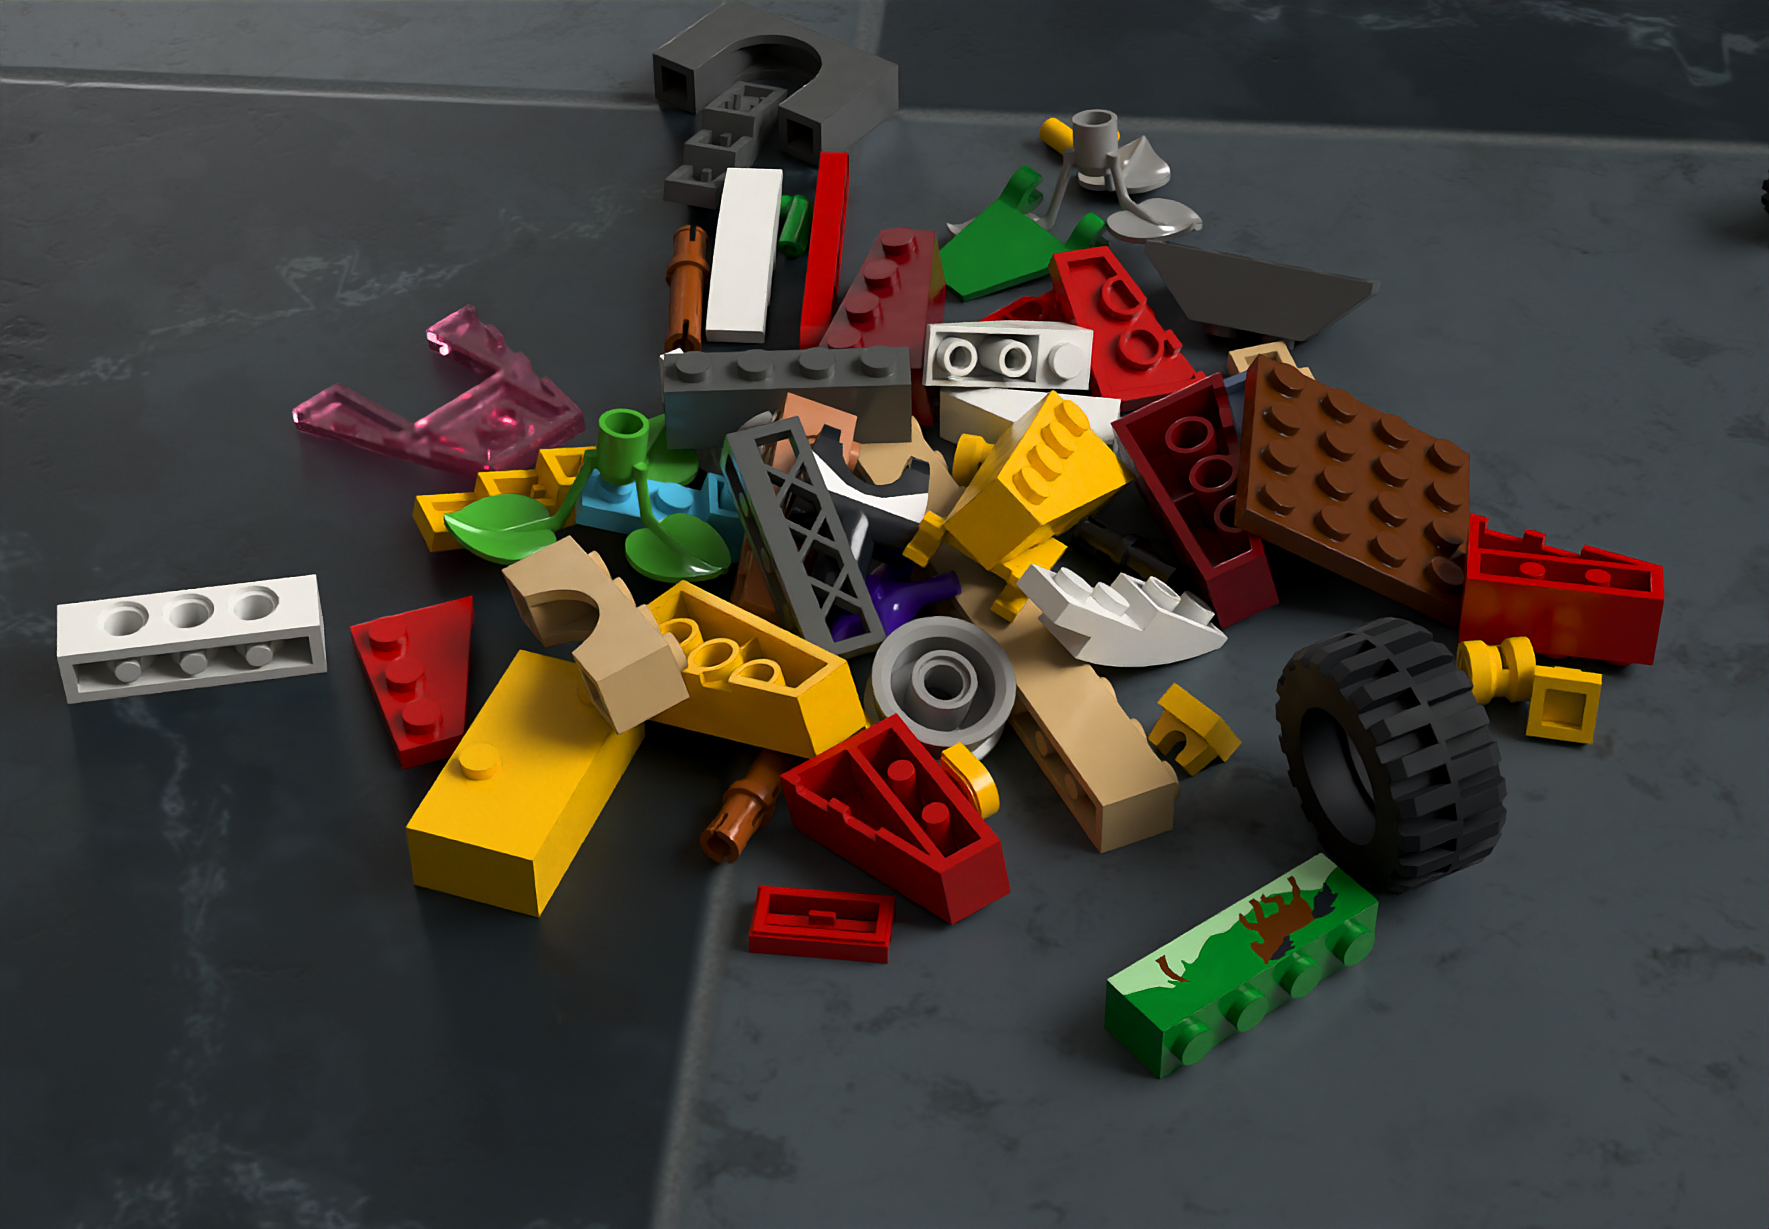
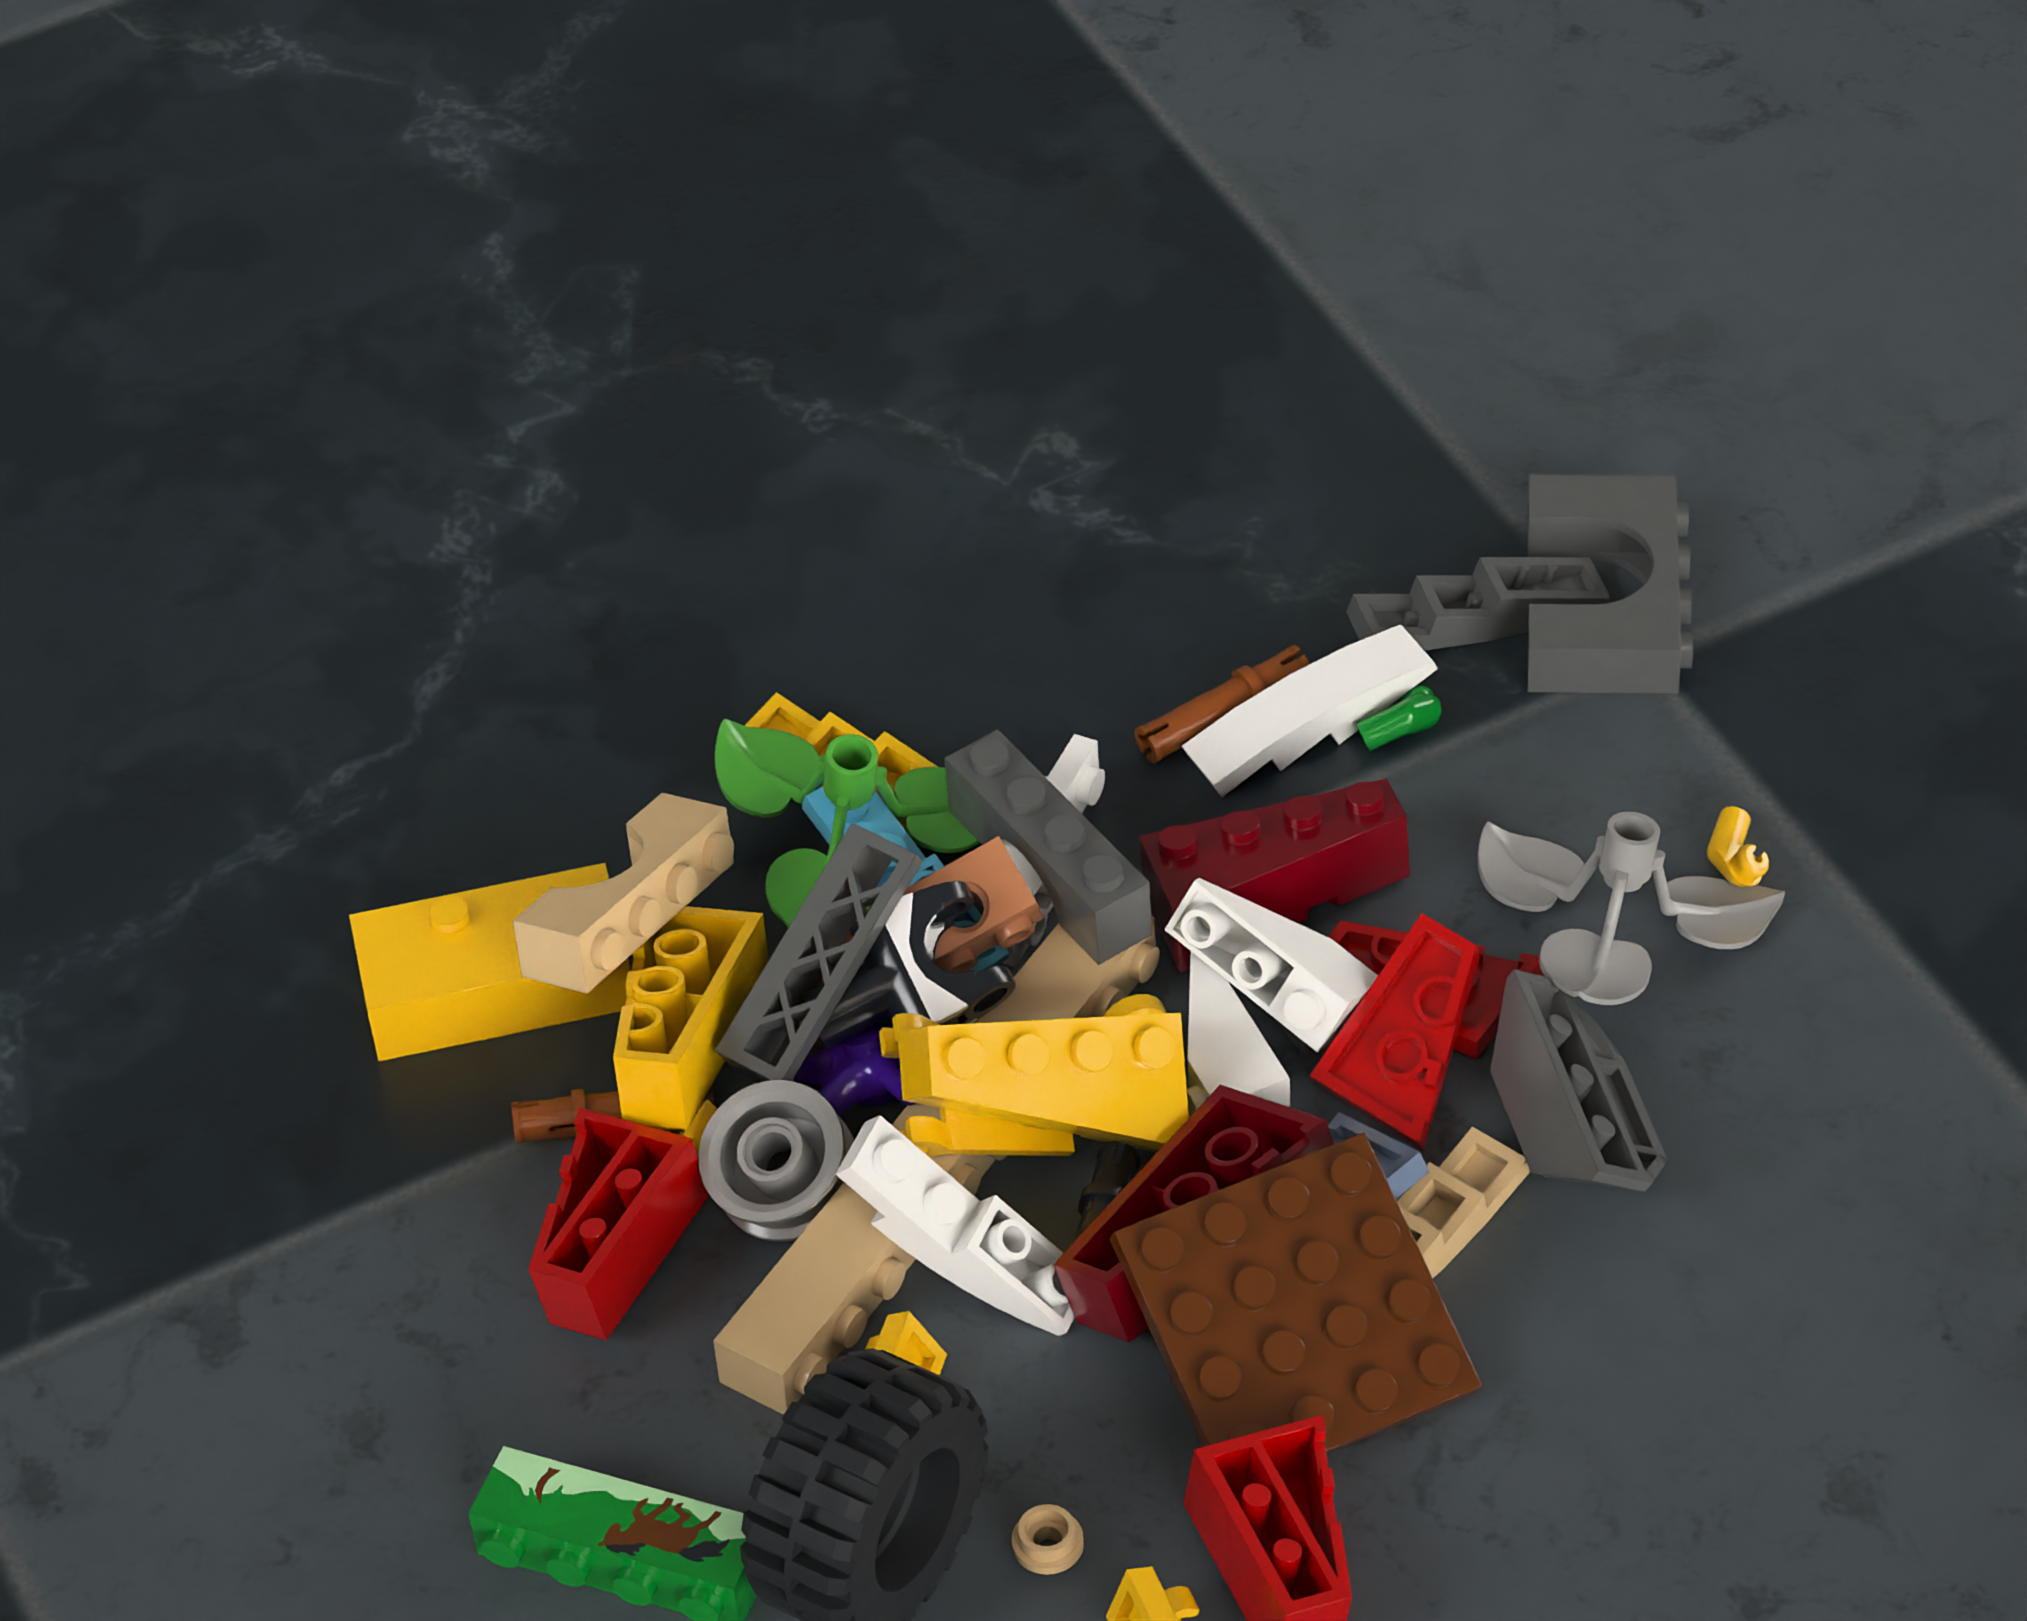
camera: 60 degrees right, 5 degrees up
white brick [57,574,327,704] -> none
clear pink wing [292,304,586,481] -> none
red wing [350,596,475,770] -> none
red tile [748,885,896,964] -> none
red beam [799,152,849,350] -> none
green flag [939,165,1109,303] -> none
yellow tile [940,742,1000,820] -> none
yellow wheel [1456,636,1536,705] -> none

